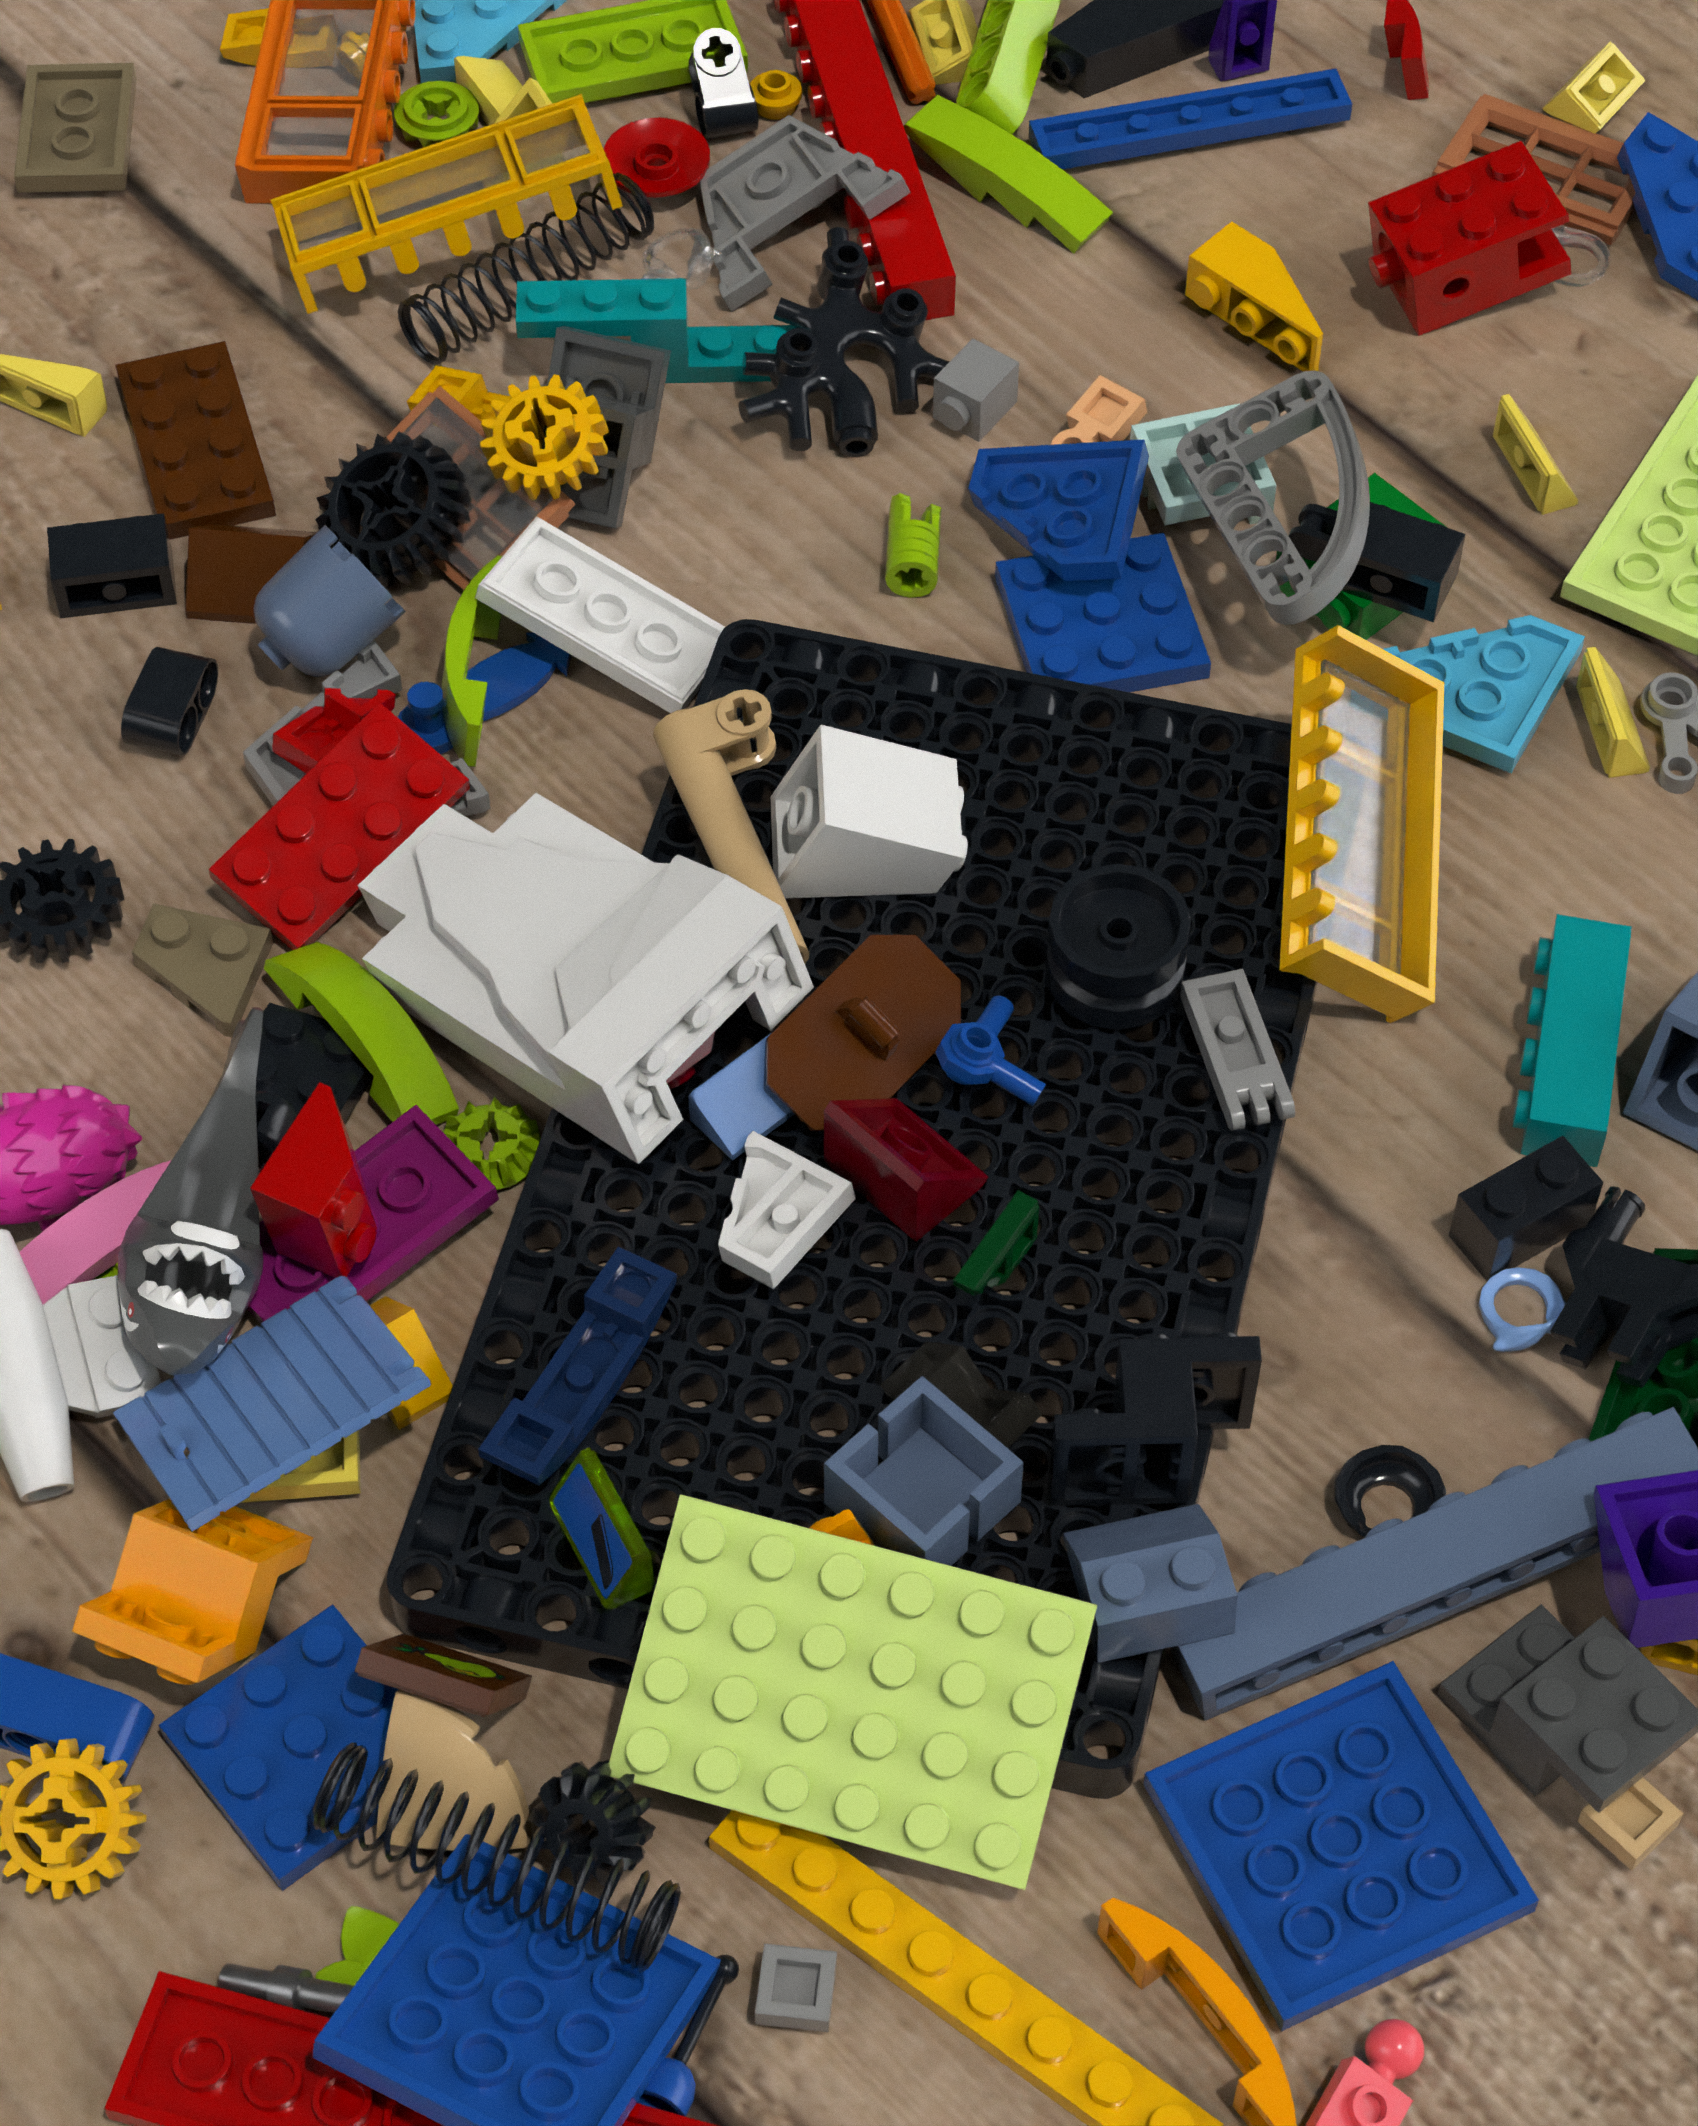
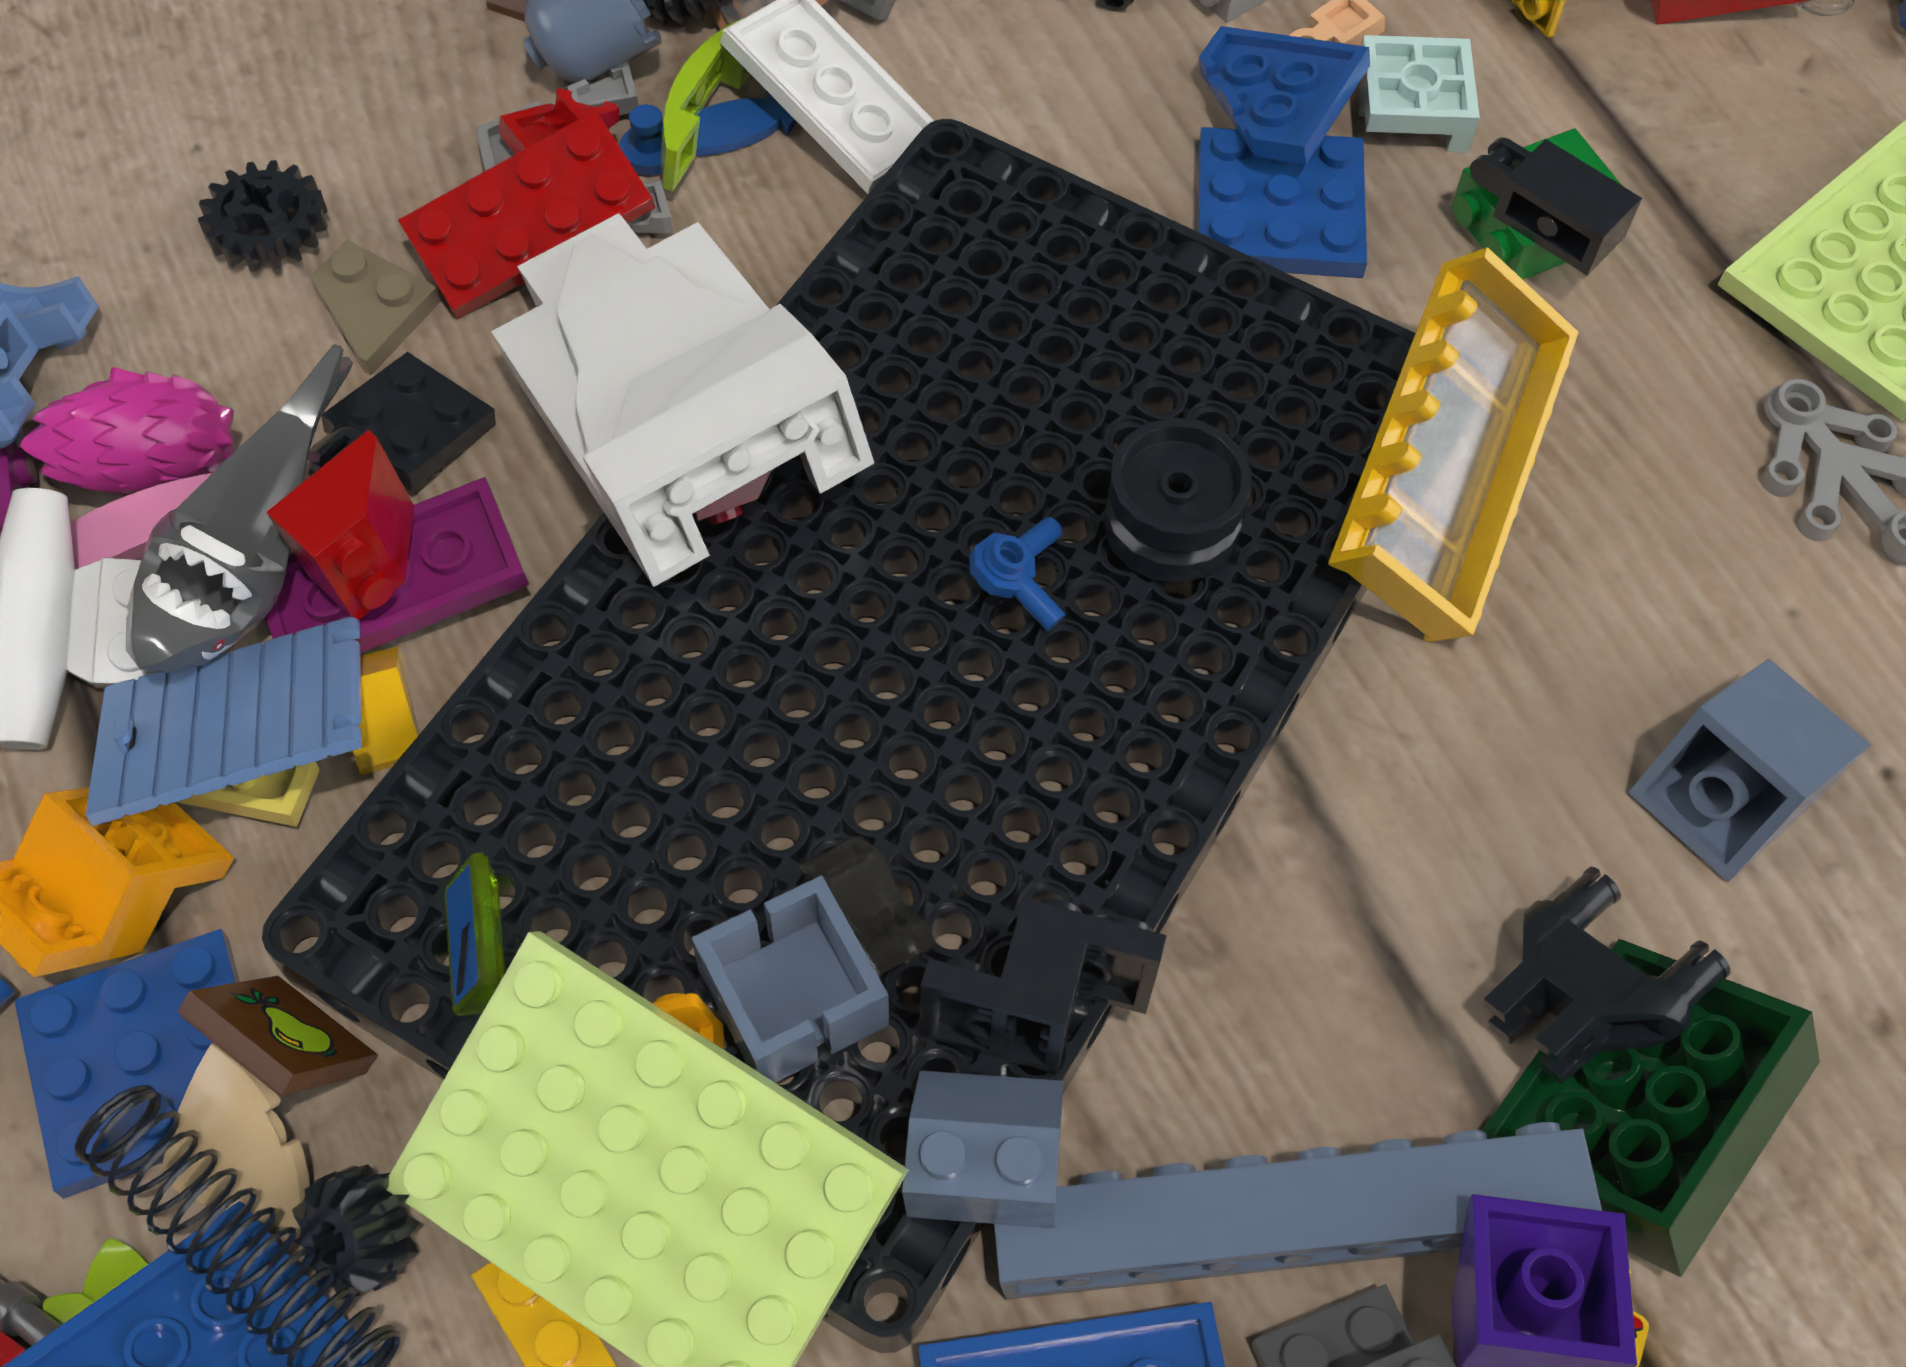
camera: 15 degrees right, 5 degrees up
black beam [121,647,218,756] -> none
lime slope [264,942,459,1125] -> none
lime gear [443,1096,541,1190] -> none
dark blue slope [478,1247,677,1485] -> none
tan axle [653,689,810,964] -> none
medium blue slope [689,1033,794,1160] -> none
white wing [718,1131,855,1289] -> none
reddish brown shield [766,935,961,1131] -> none
white slope [770,725,968,898] -> none
dark red slope [824,1098,988,1242] -> none
lime hinge [885,493,941,598] -> none
dark green tile [953,1190,1039,1296] -> none
light grey beam [1176,370,1370,625] -> none
light grey hinge [1180,969,1295,1131] -> none
black piece [1334,1445,1446,1537] -> none
medium azure plate [1347,615,1585,773] -> none
black brick [1449,1135,1603,1281] -> none
light blue piece [1479,1267,1566,1352] -> none
light yellow slope [1493,394,1578,515] -> none
teal brick [1512,914,1632,1167] -> none
light yellow slope [1576,647,1650,778] -> none

